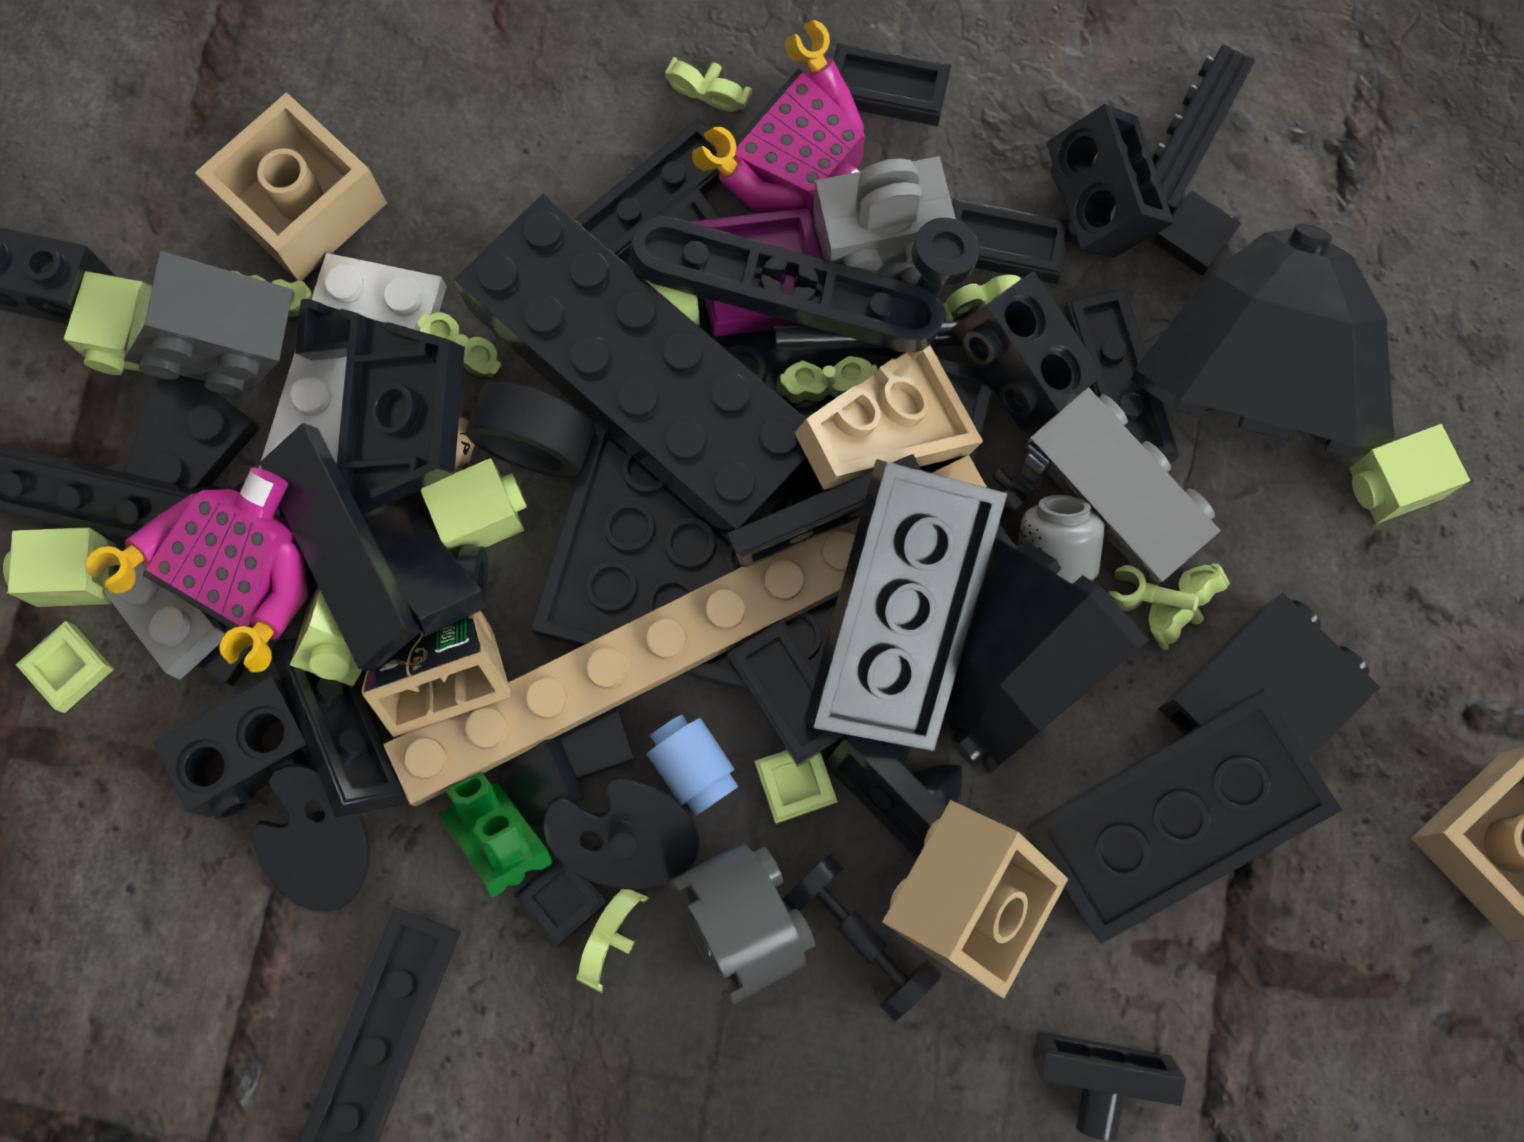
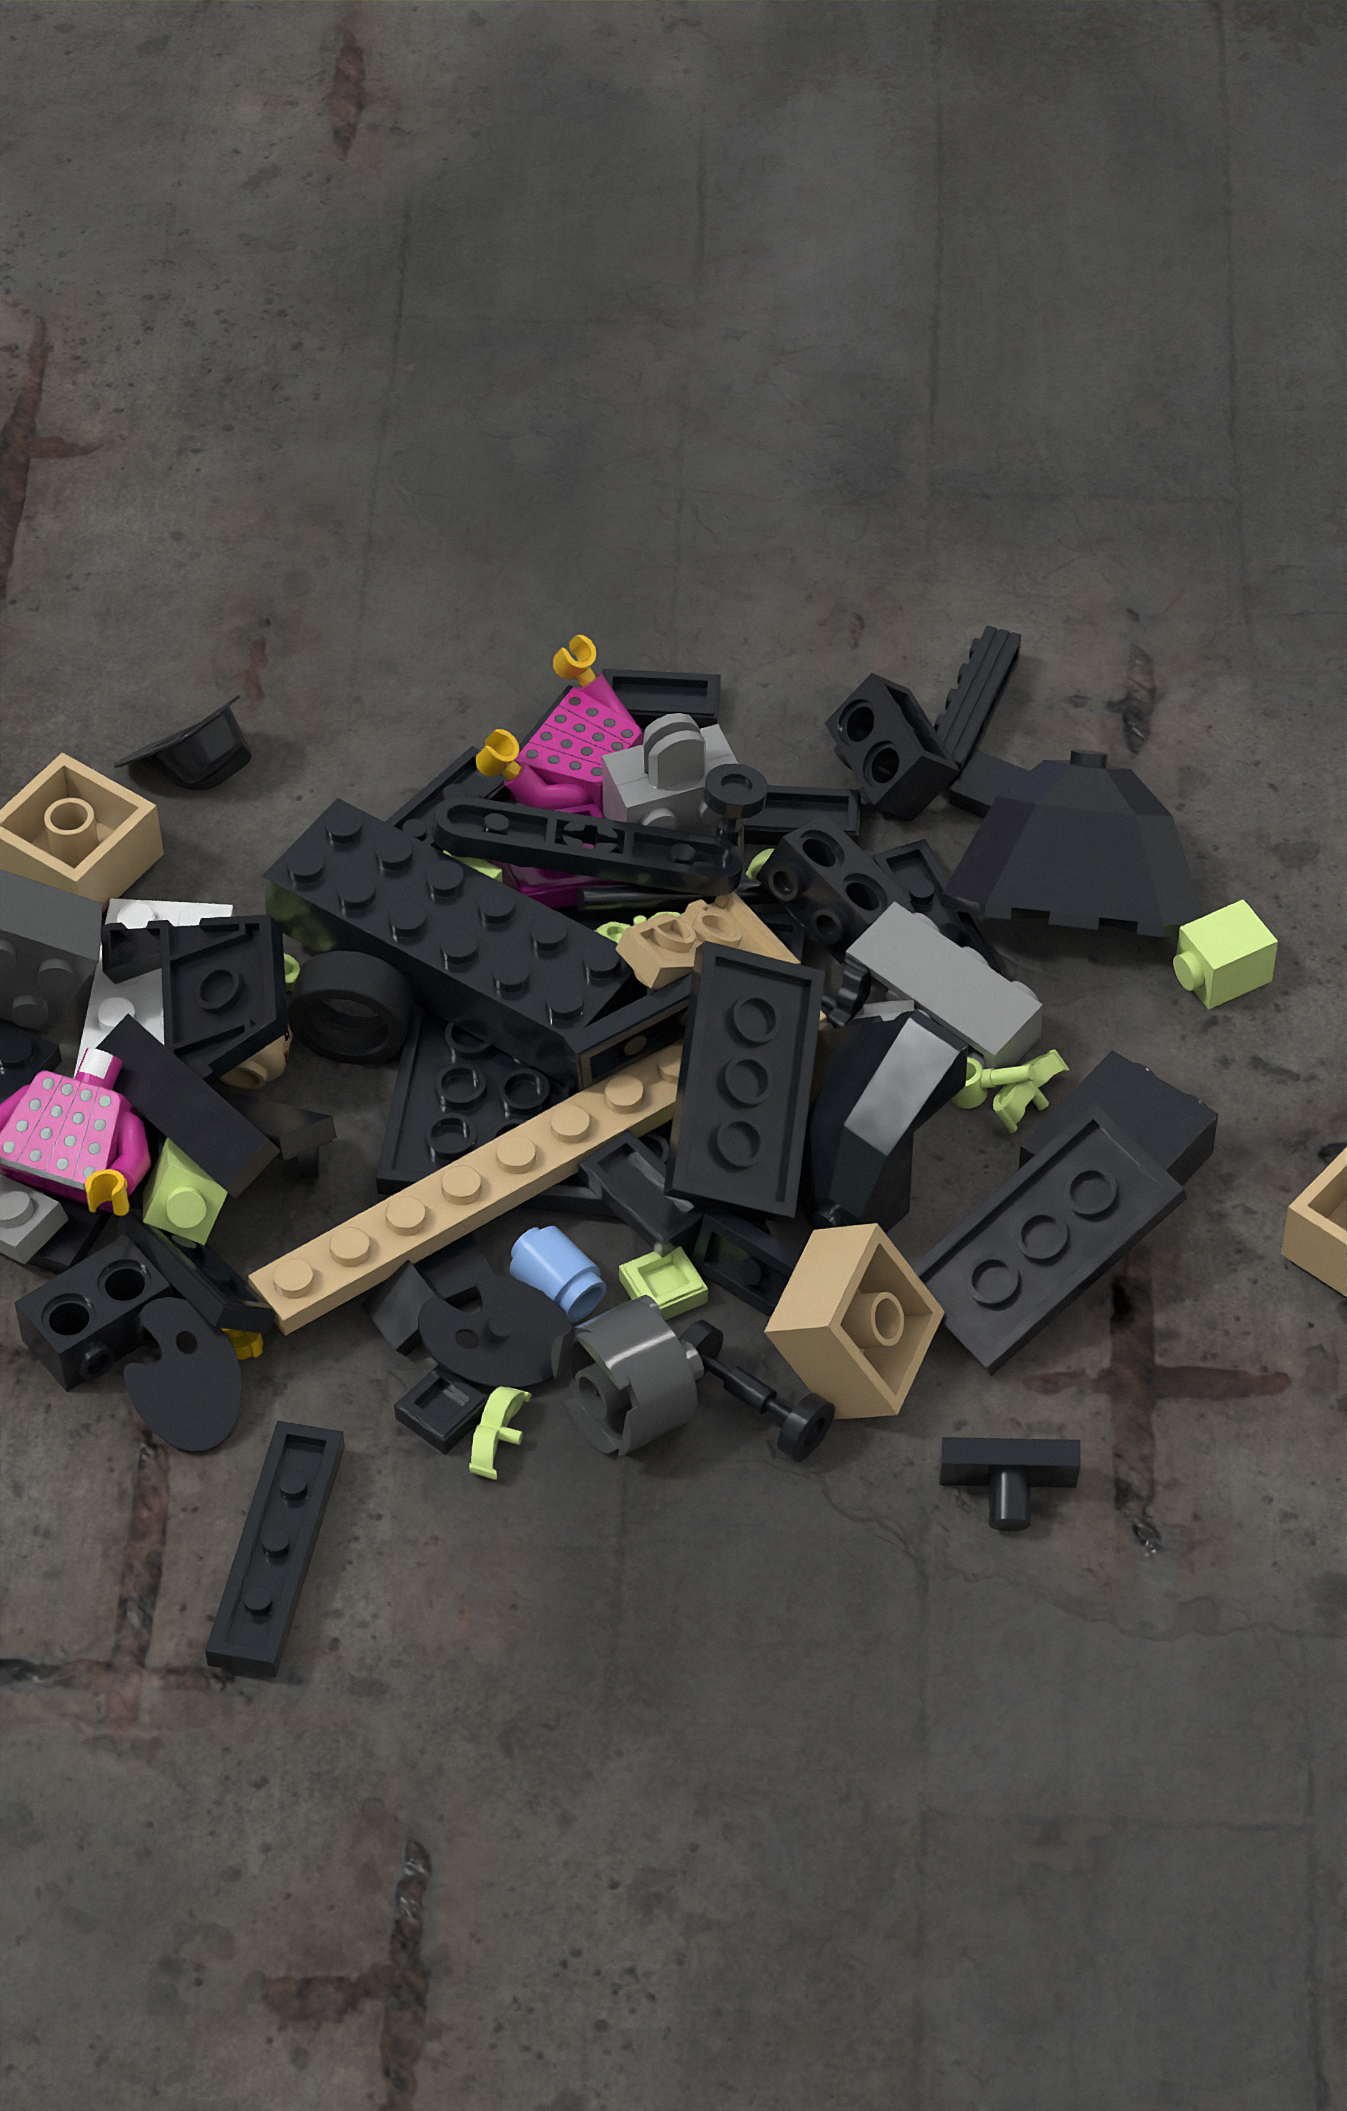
camera: 10 degrees left, 25 degrees down
tan torso [362,611,510,737] -> none
yellowish green brick [420,458,527,560] -> none
green hips [438,771,552,898] -> none
yellowish green piece [665,57,752,112] -> none
none -> black piece [114,695,252,790]

